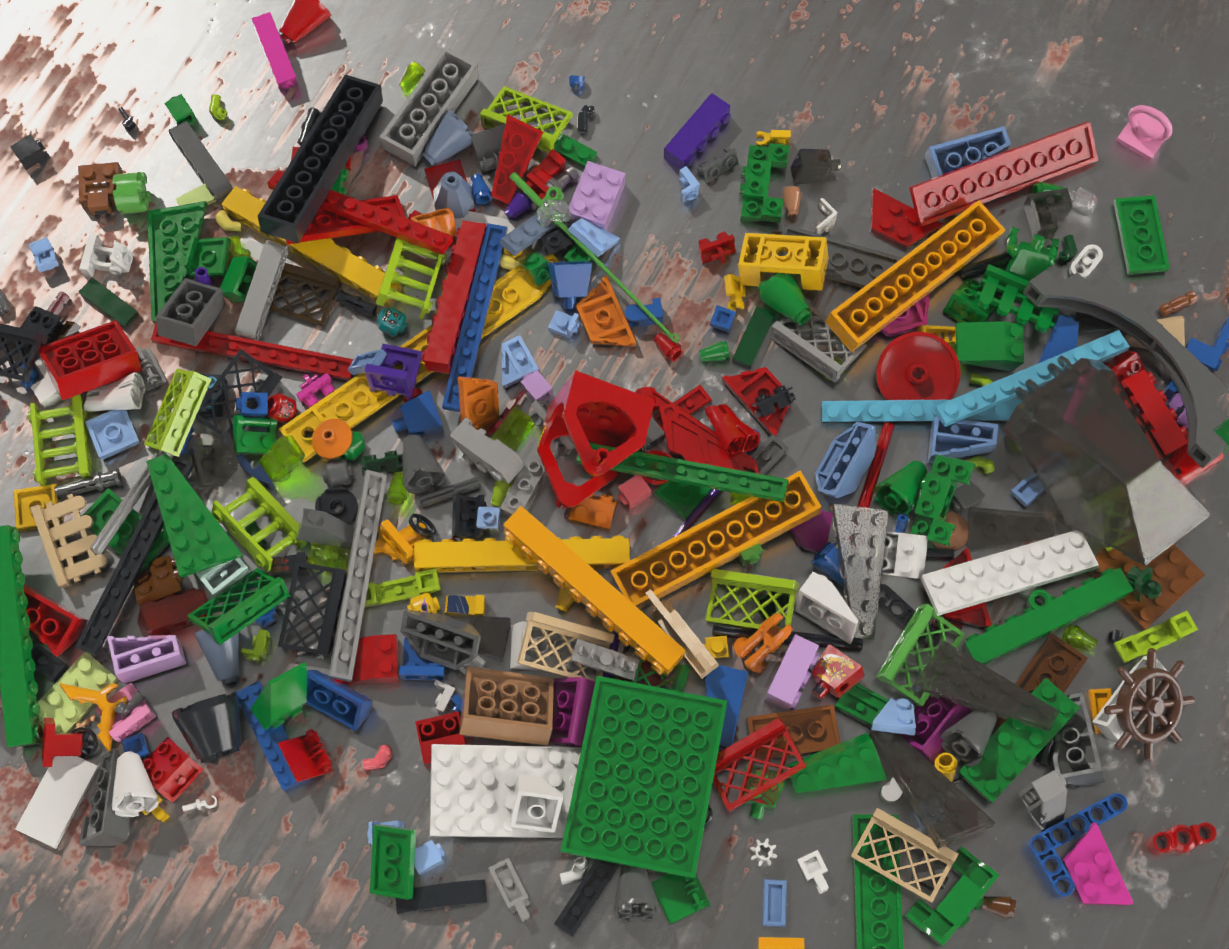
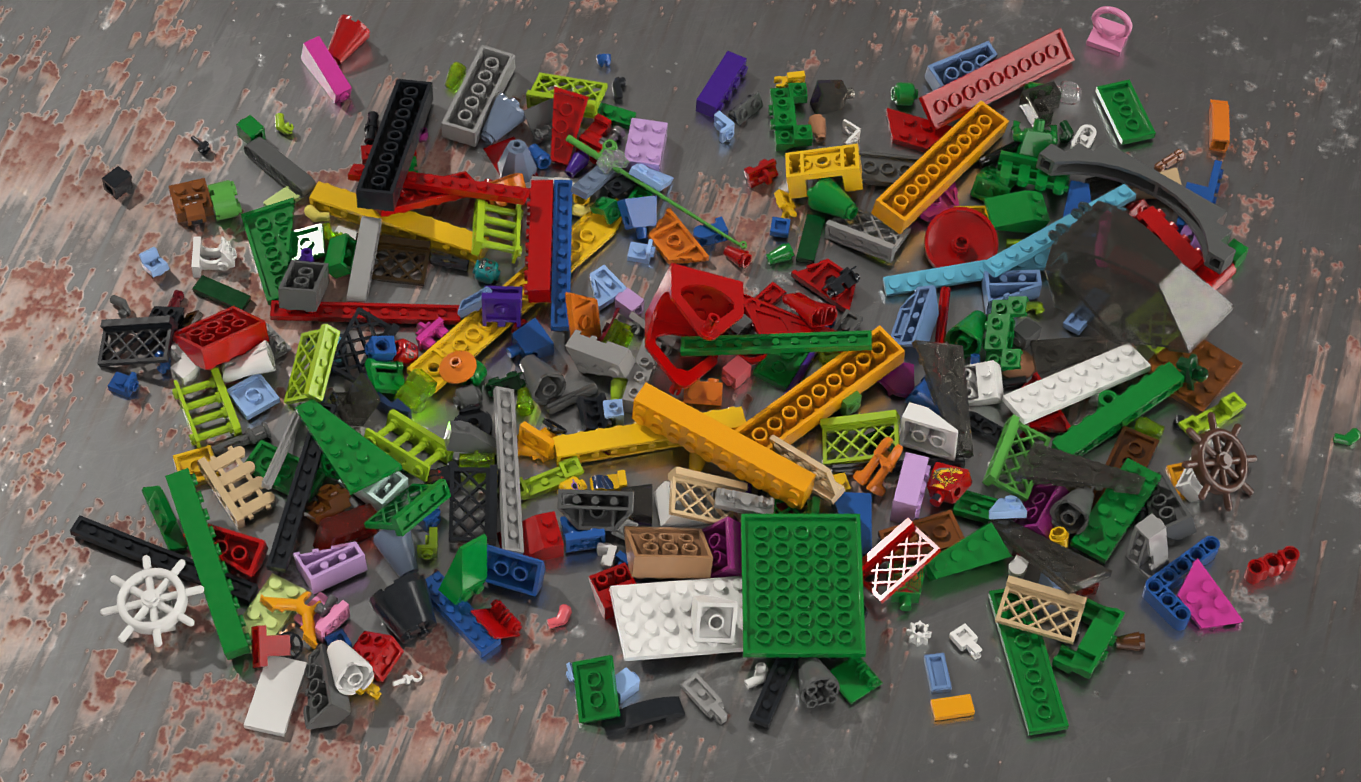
camera: 15 degrees left, 15 degrees down
none -> green head [891,82,918,106]

